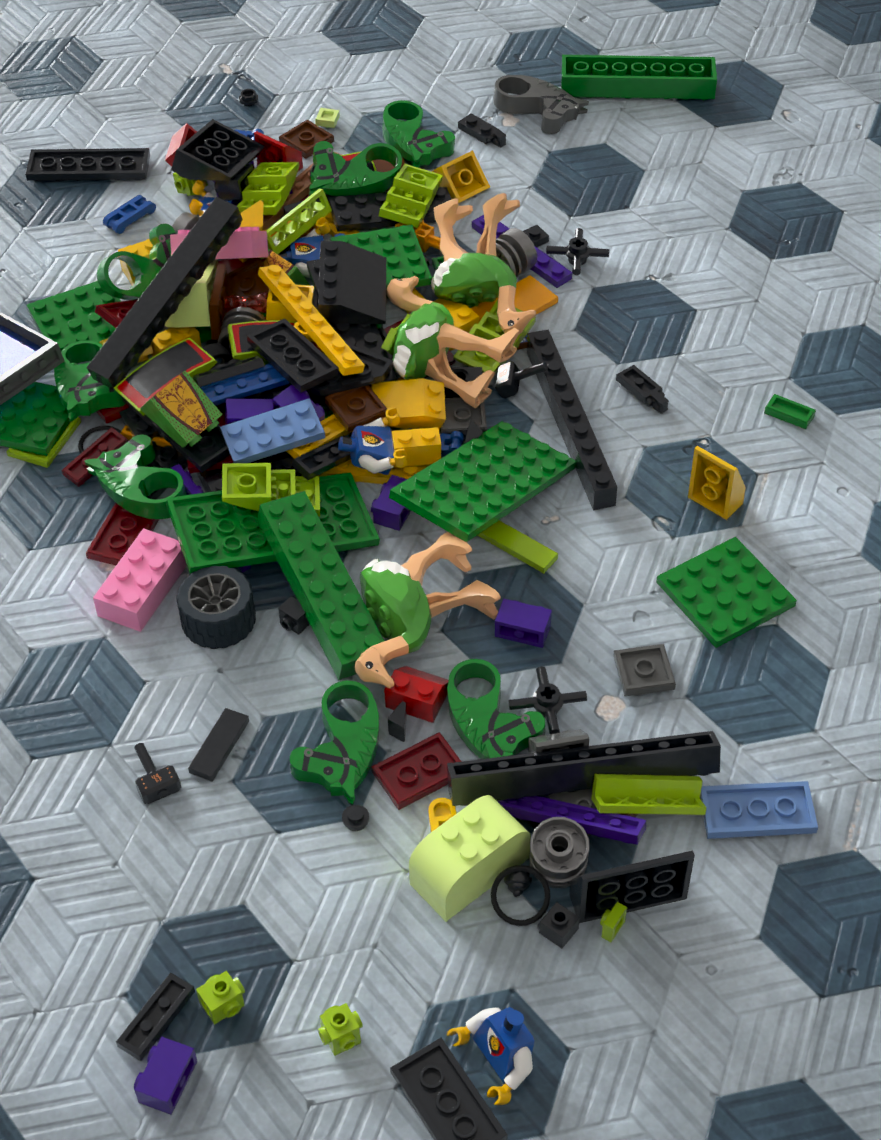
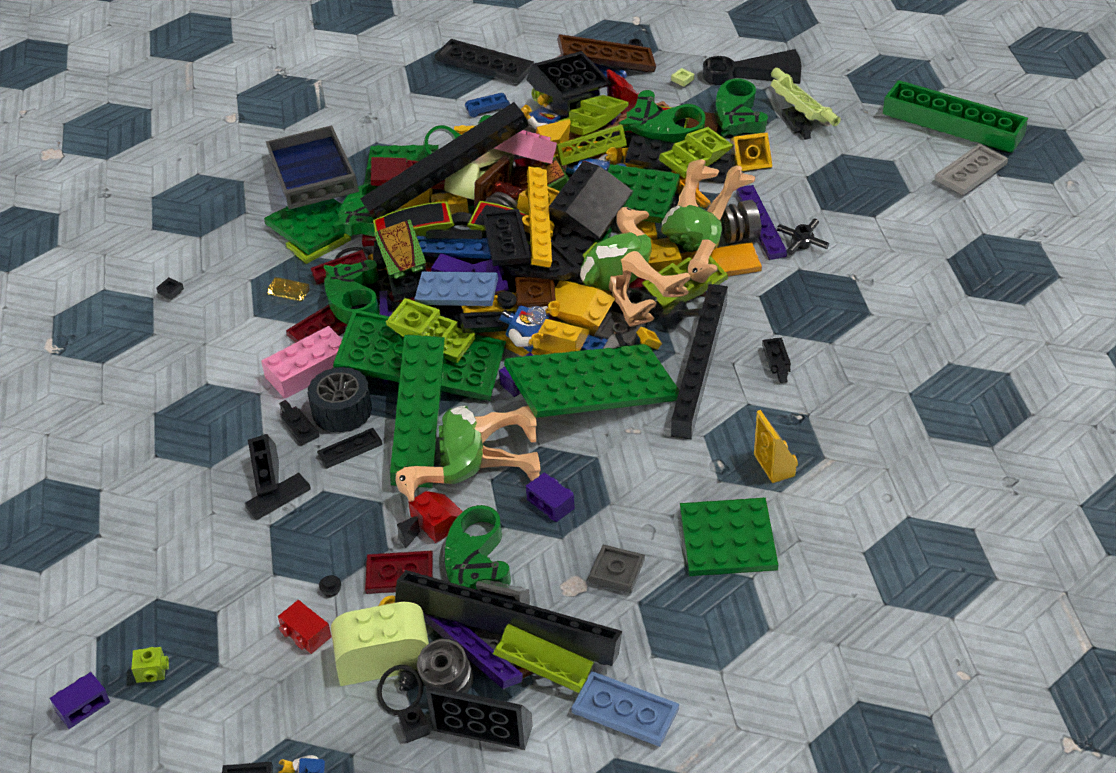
camera: 30 degrees right, 5 degrees down
black plate [116,972,195,1061] -> none
black piece [134,743,182,804] -> none
black plate [278,596,310,635] -> none
reddish brown tile [279,120,334,159] -> none
green animal [290,680,379,805] -> none
lime brick [317,1003,363,1056] -> none
lime tile [477,520,558,574] -> none
dark grey animal [493,75,589,134] -> none
black bar [508,666,587,734] -> none
black plate [523,225,549,247] -> none
lime plate [600,902,627,943] -> none
green tile [764,394,816,429] -> none
none -> black slope [248,434,279,496]
none -> clear yellow plate [267,277,310,301]
none -> red brick [278,600,332,654]
none -> black hinge [279,400,319,446]
none -> black tile [317,428,382,469]
none -> dark red tile [371,157,407,186]
none -> black plate [497,291,517,309]
none -> clear plate [526,306,546,325]
none -> reddish brown plate [557,34,656,72]
none -> yellow plate [636,327,662,350]
none -> black piece [703,49,802,85]
none -> yellowish green plate [770,68,841,126]
none -> light grey plate [935,143,1008,195]

